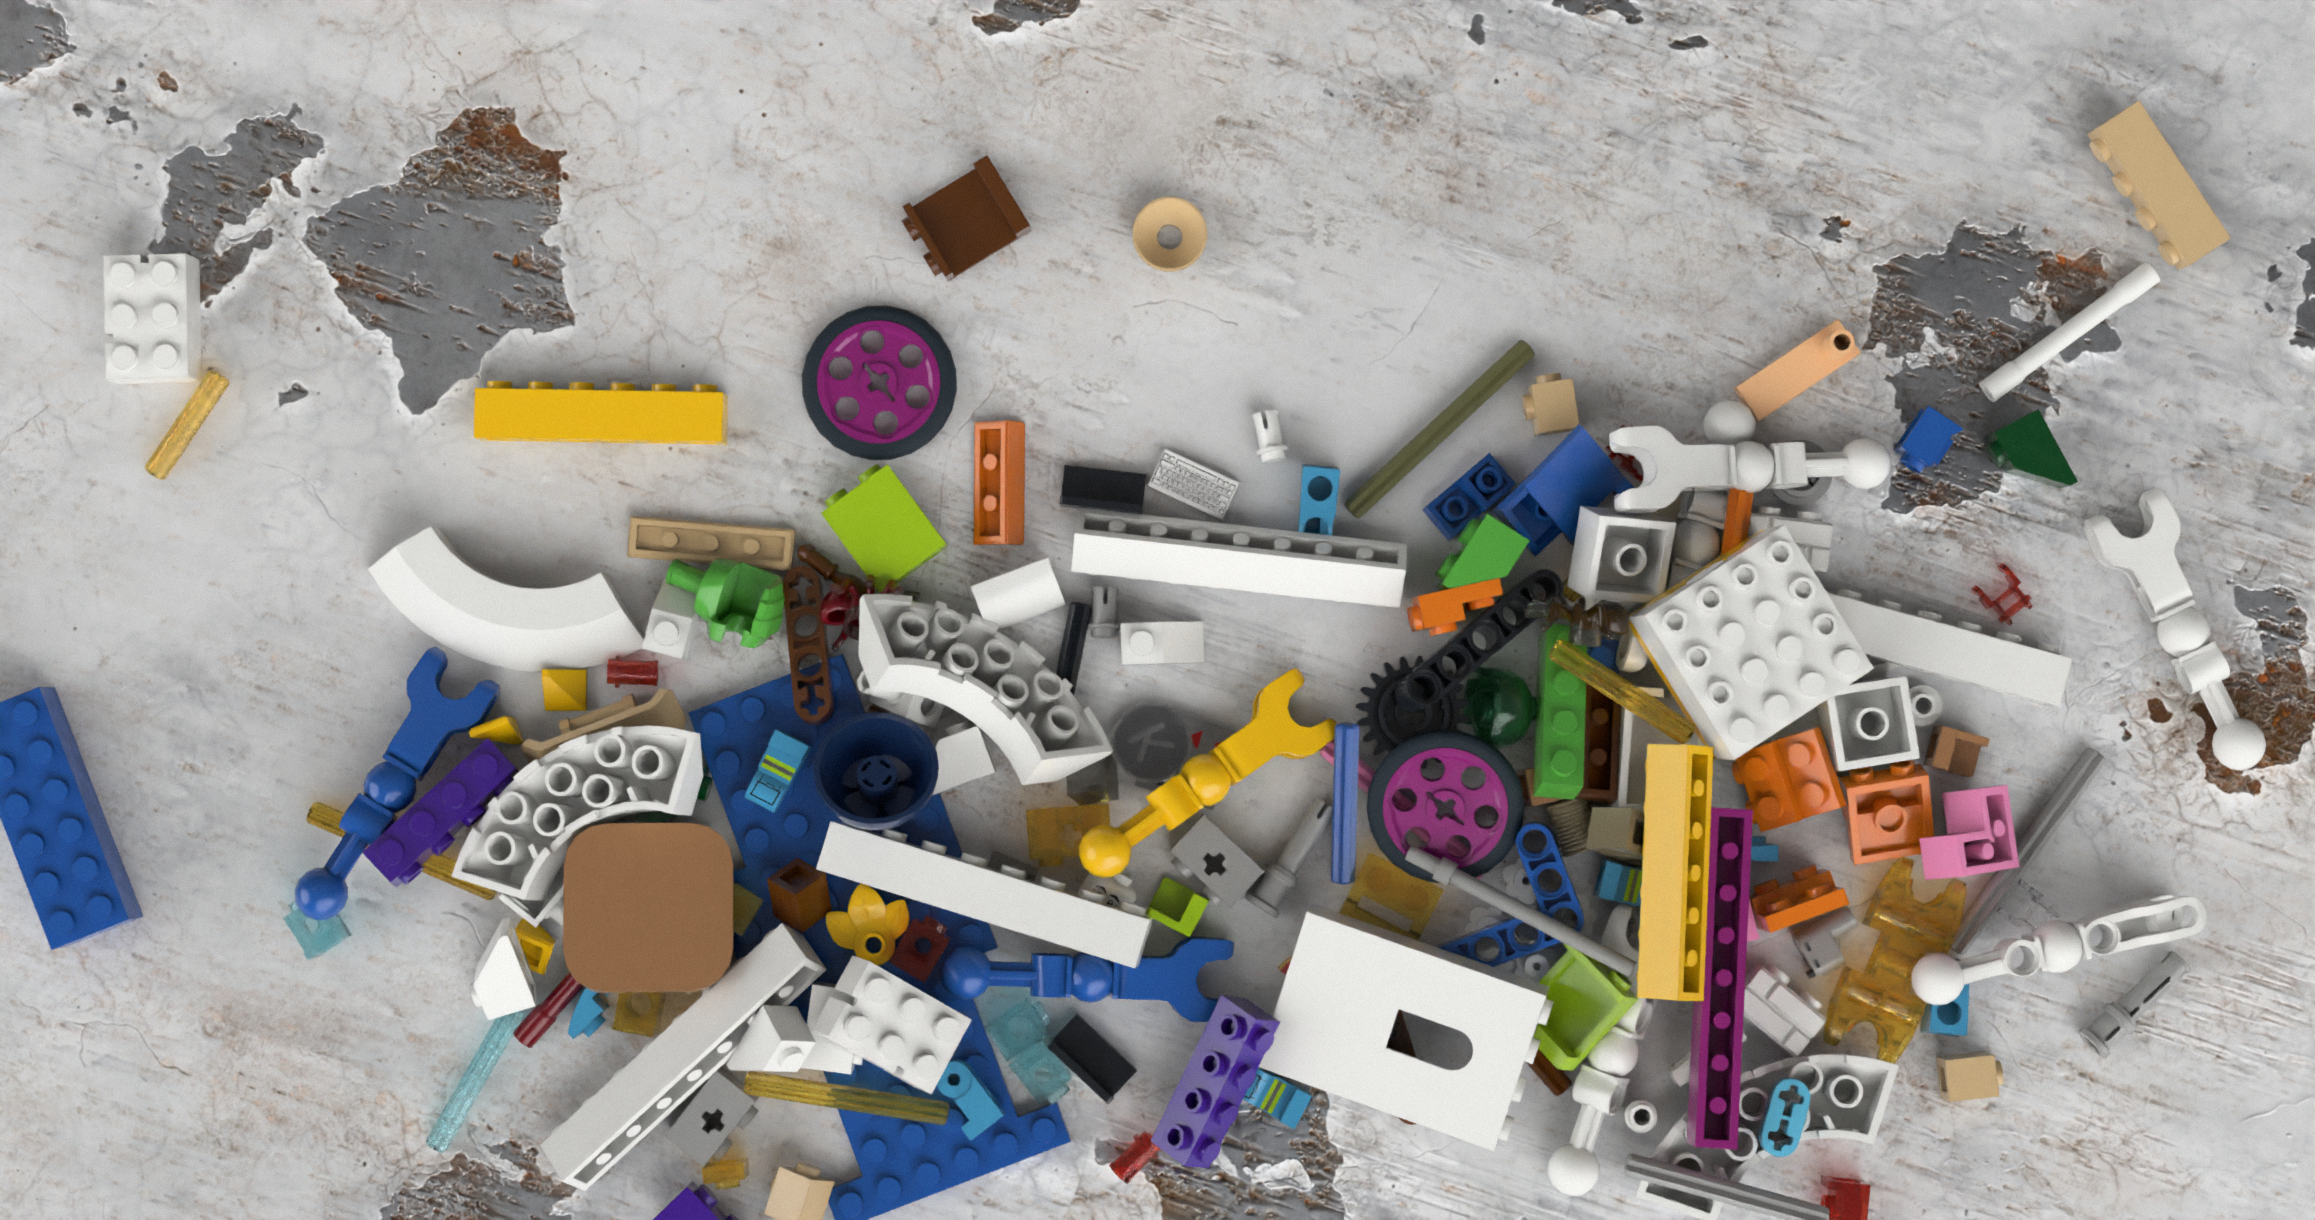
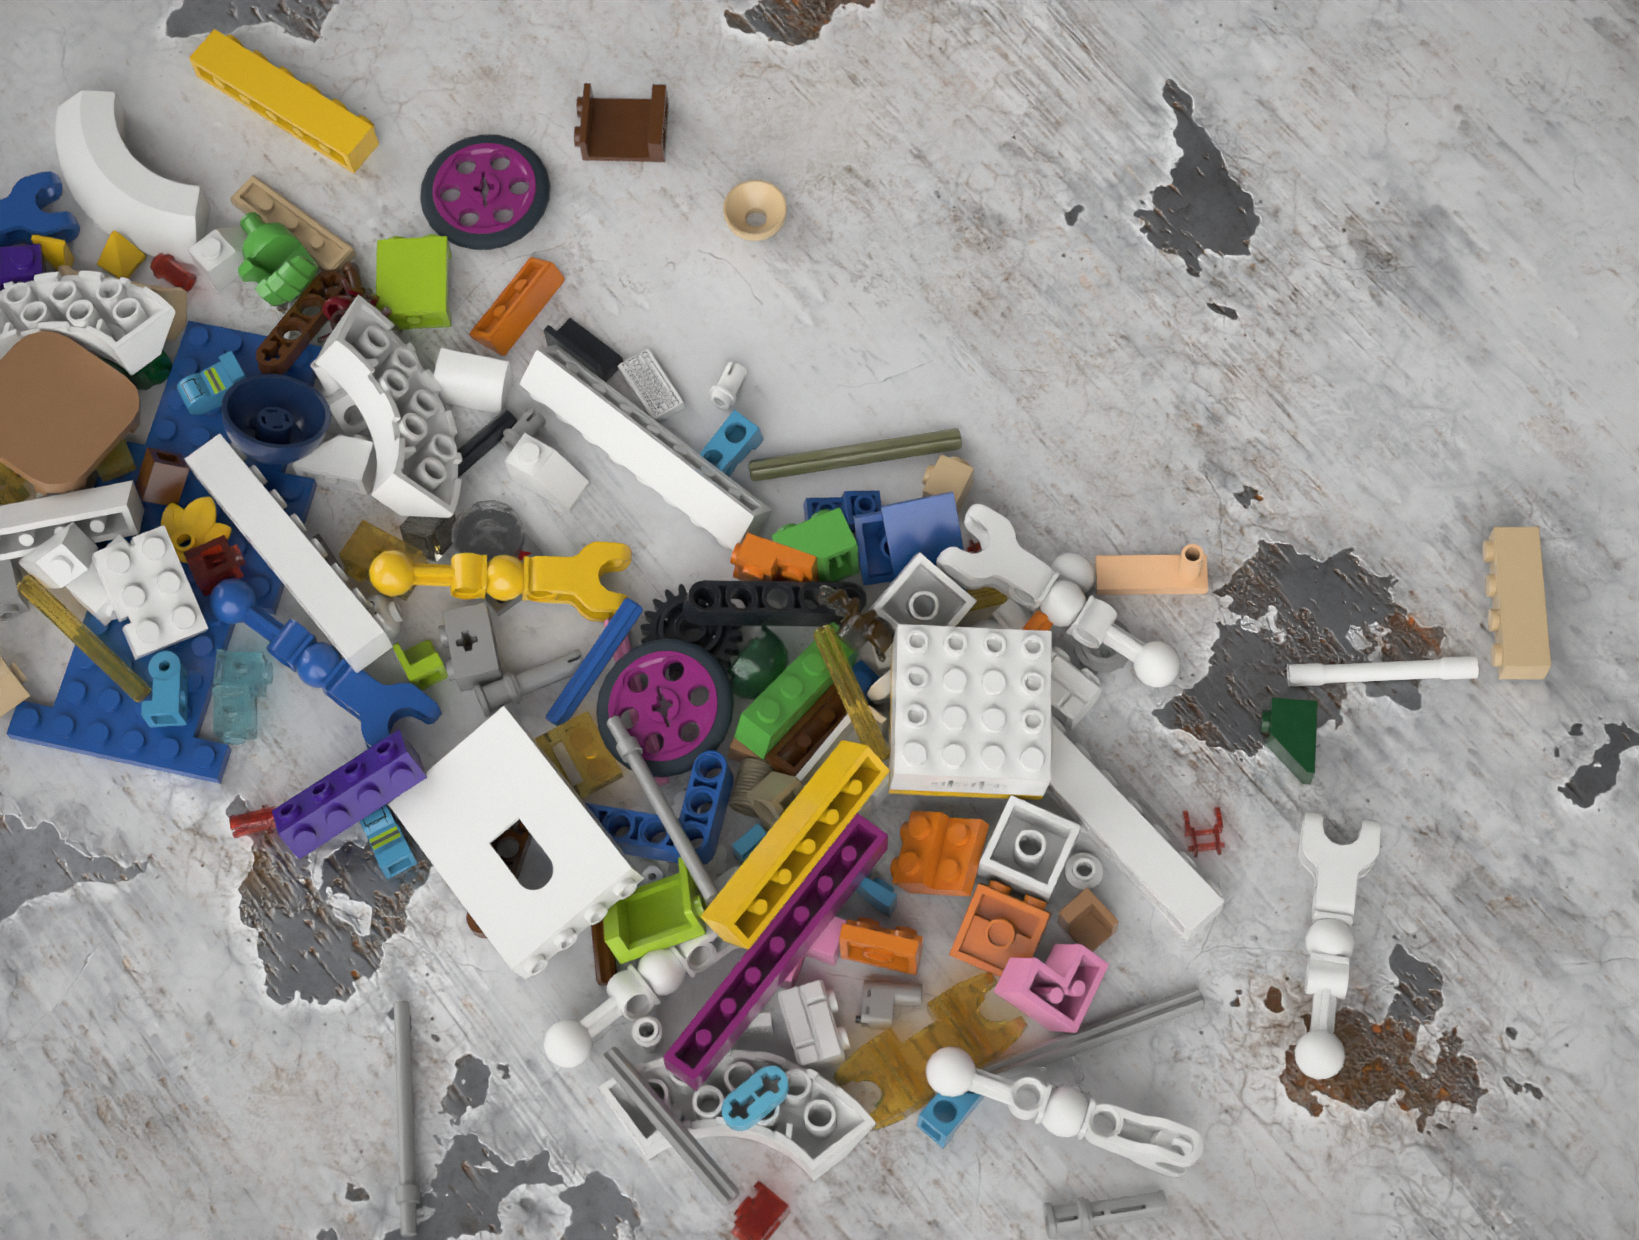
camera: 40 degrees right, 20 degrees down
black panel [1048,1013,1137,1104] -> none
blue window [1893,406,1963,473] -> none
tan brick [1936,1051,2004,1102] -> none

